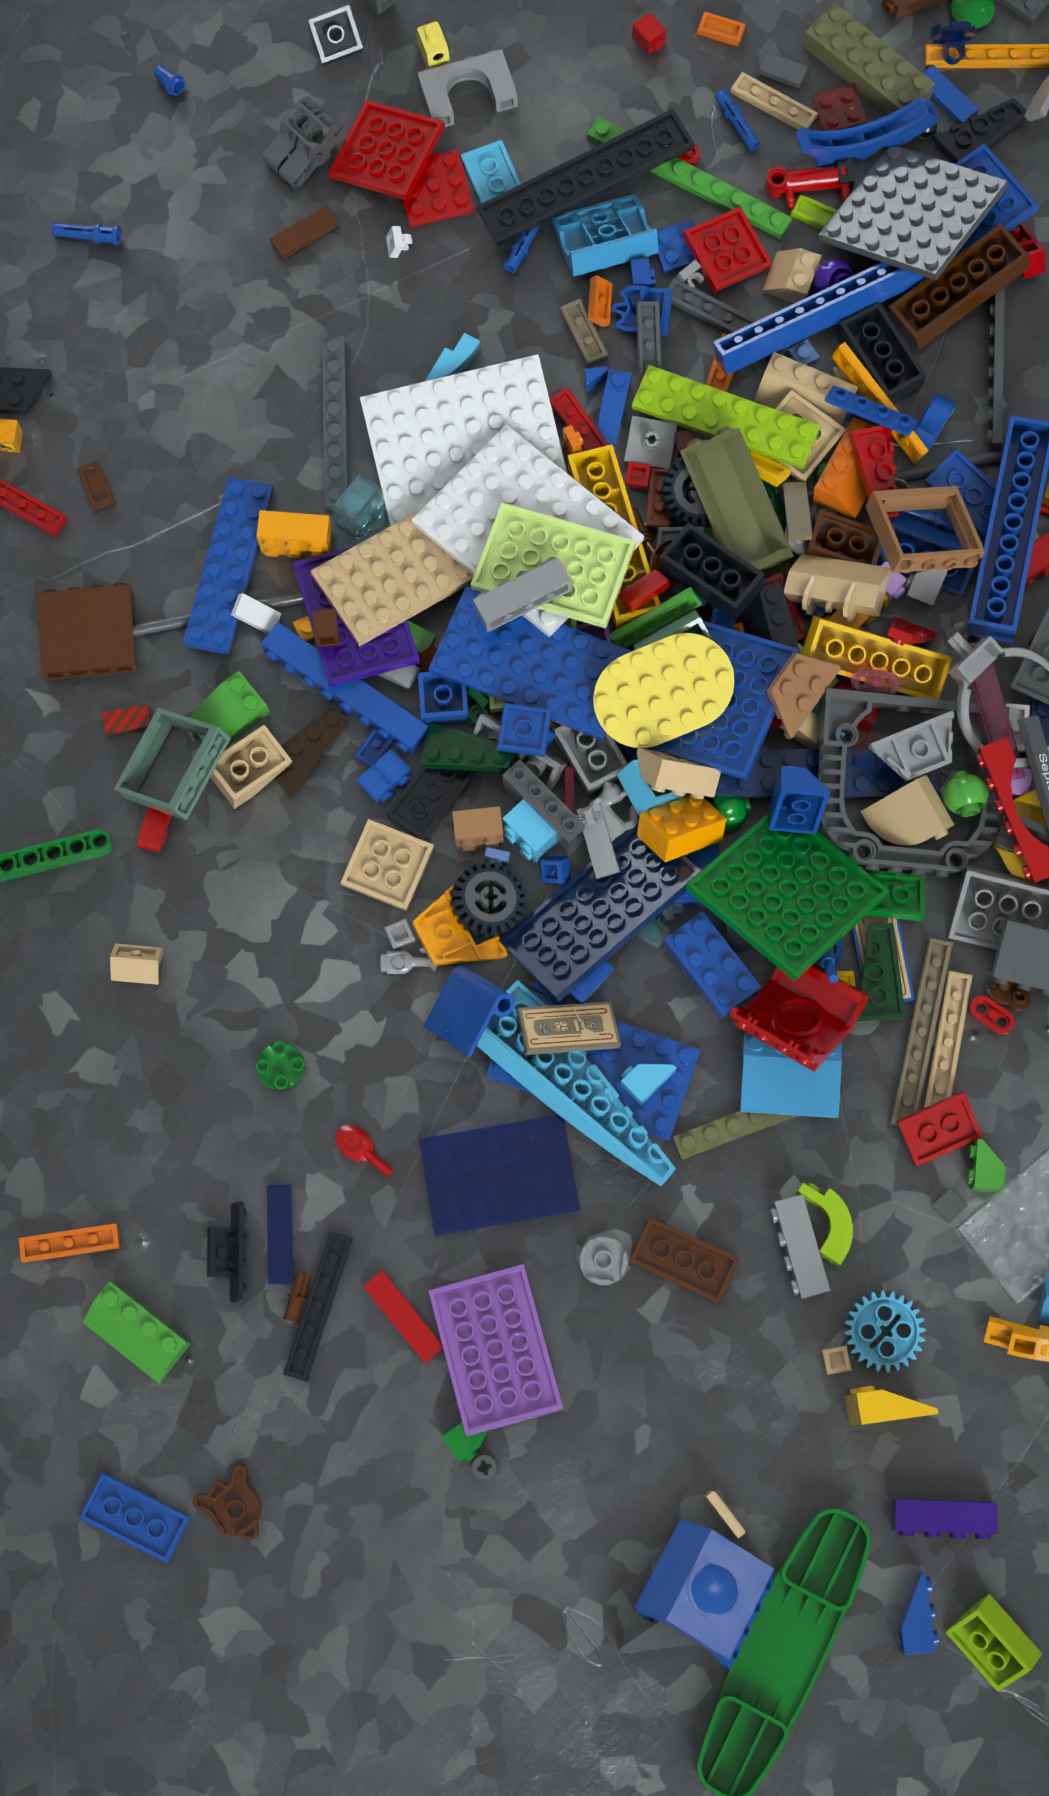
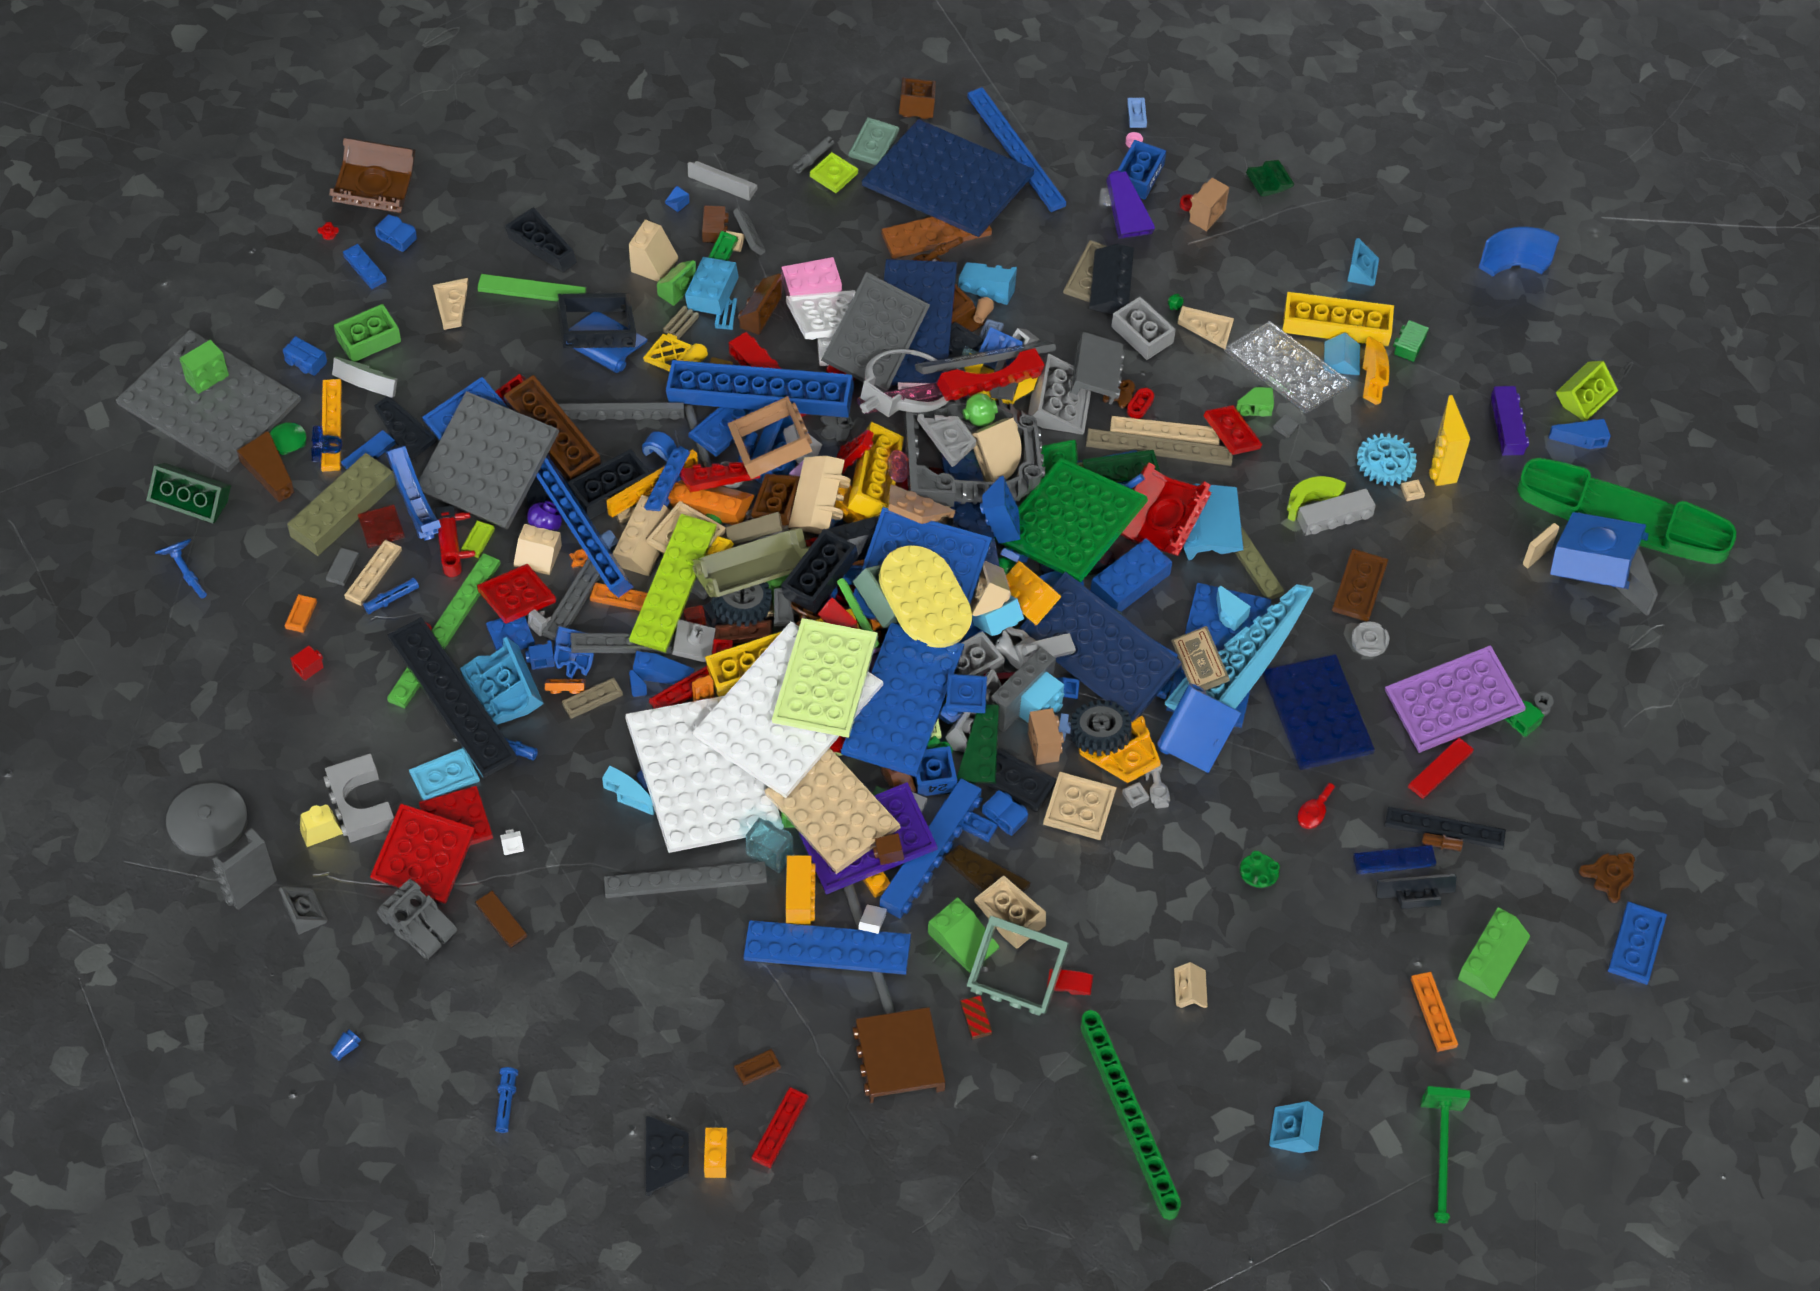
camera: 100 degrees left, 20 degrees down
light grey brick [473,558,572,632] -> none
none -> blue tile [1001,548,1029,562]

